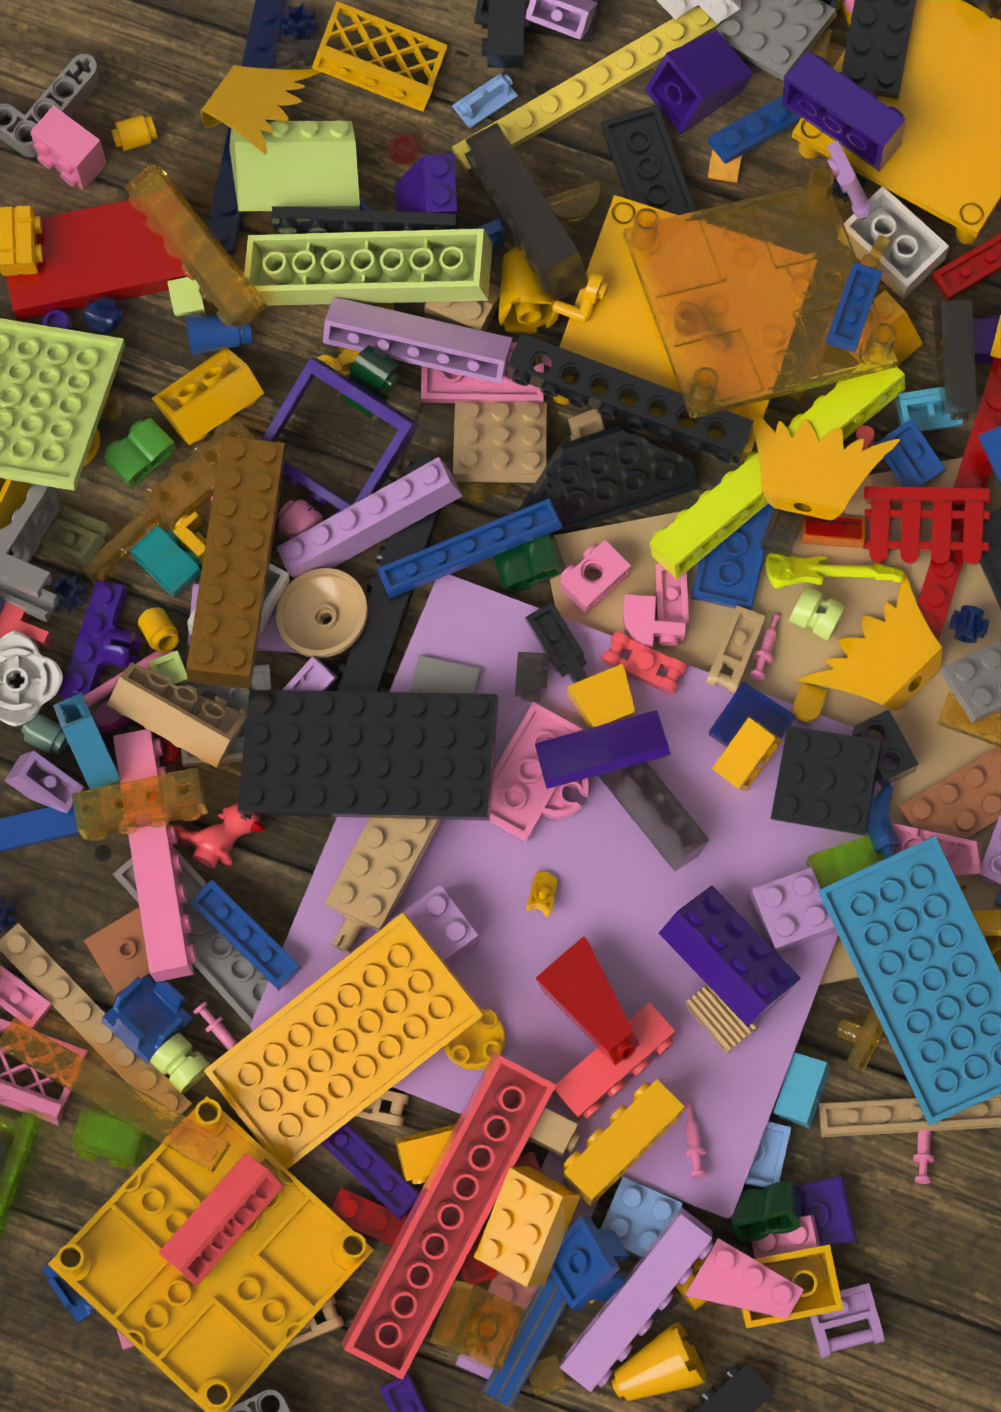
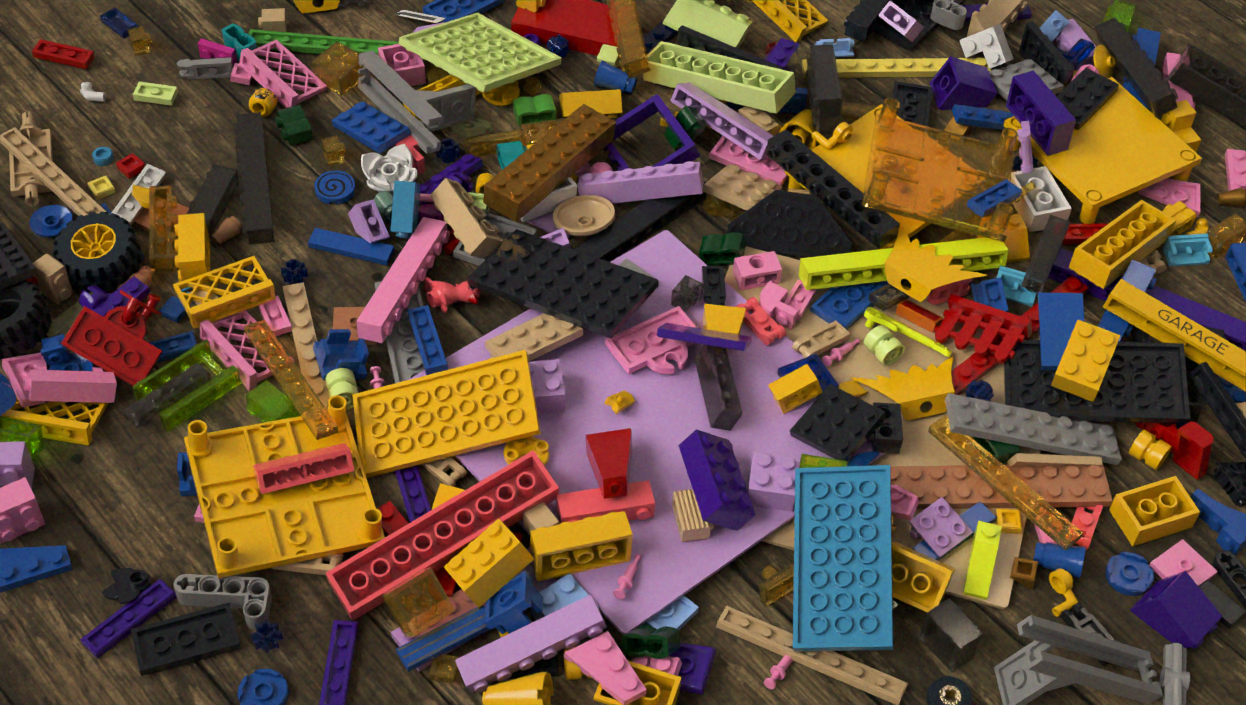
camera: 25 degrees right, 25 degrees down
clear yellow brick [72,767,208,841] -> none
blue tile [377,498,562,599] -> none
medium azure hinge [773,1052,830,1129] -> none

